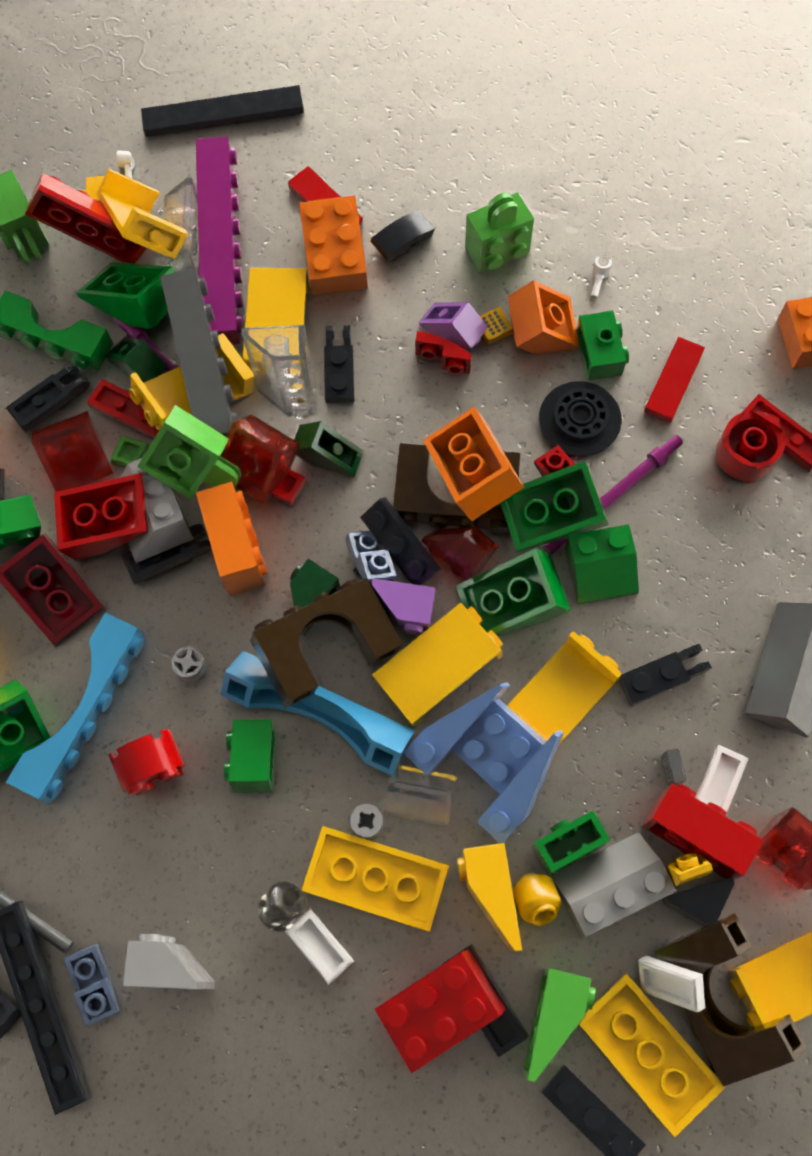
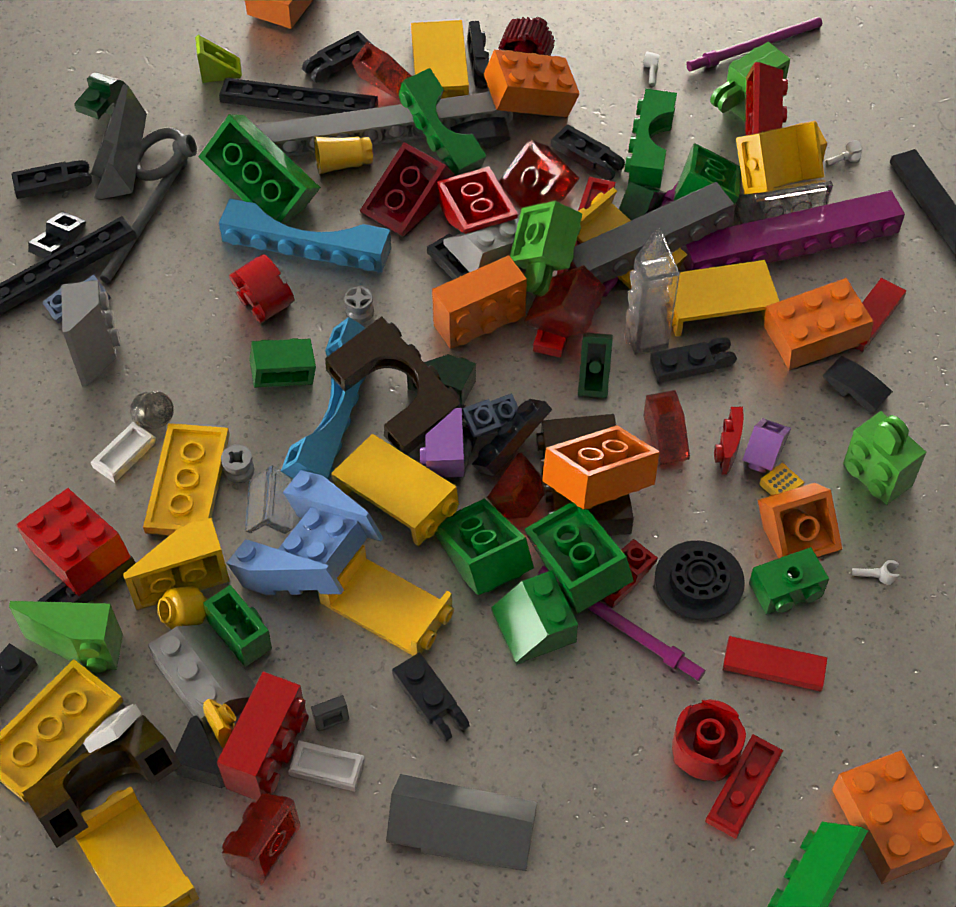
camera: 75 degrees right, 15 degrees down
none -> clear red slope [643,390,690,465]

